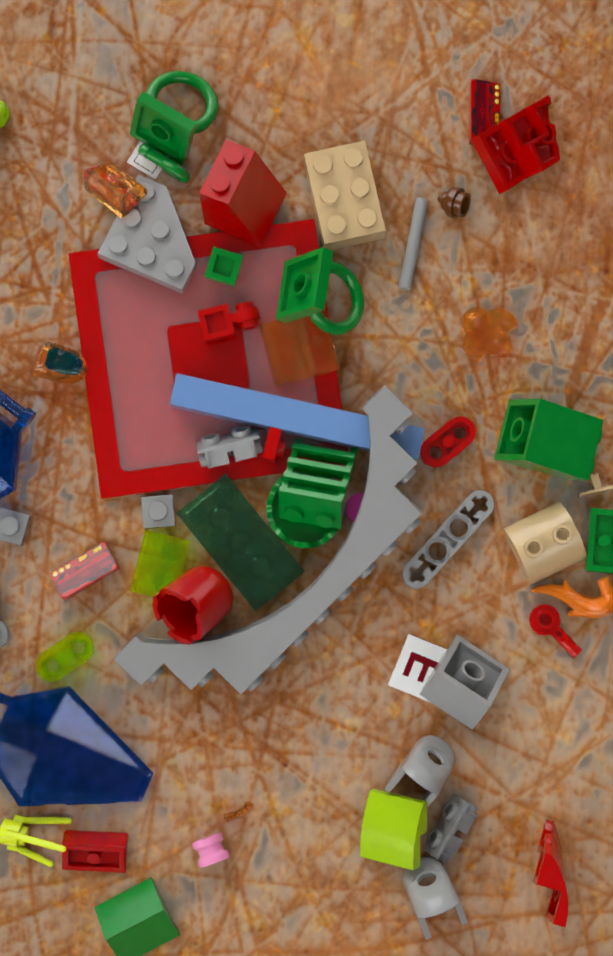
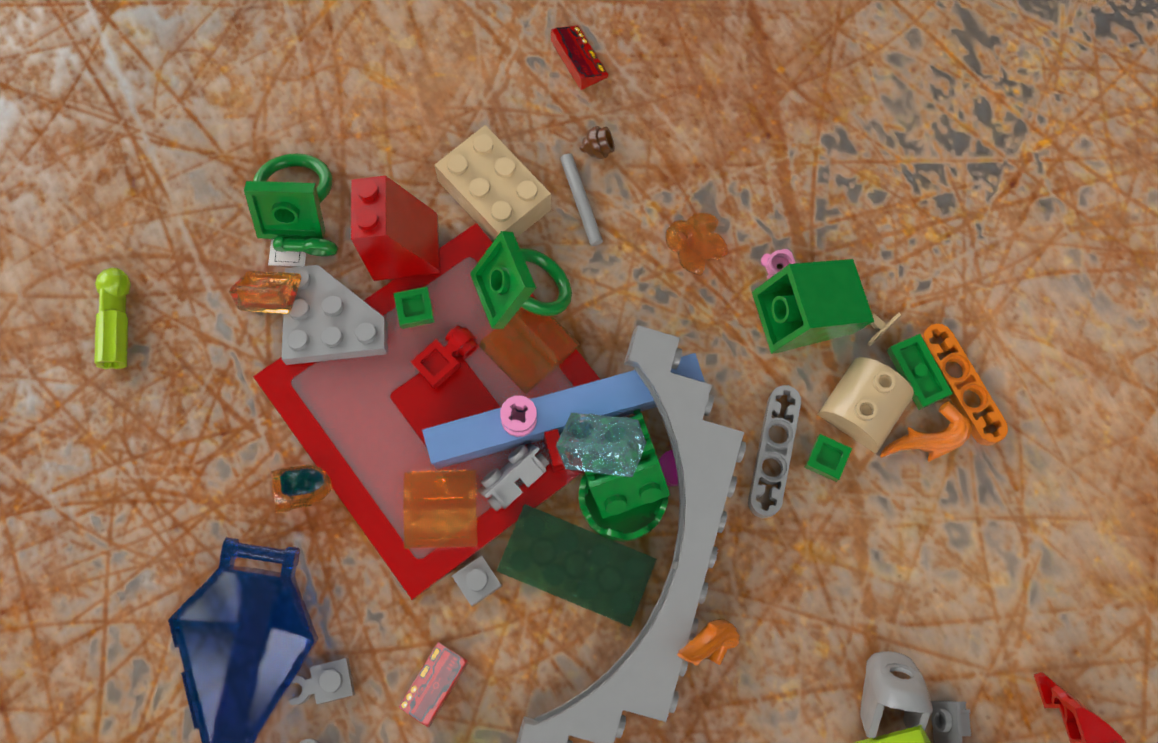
camera: 30 degrees left, 10 degrees down
clear neon green plate [130,530,190,597] -> none
red cylinder [152,565,234,645] -> none
white sticker [388,634,447,703] -> none
light grey slope [419,635,510,730] -> none
red plate [420,416,476,469] -> none
red slope [471,95,560,194] -> none
red plate [529,604,582,659] -> none
none -> clear orange slope [403,470,478,549]
none -> bright pink wheel [500,396,537,437]
none -> clear light blue brick [556,413,646,477]
none -> orange piece [677,619,740,665]
none -> bright pink plate [761,249,795,280]
none -> green plate [804,434,852,482]

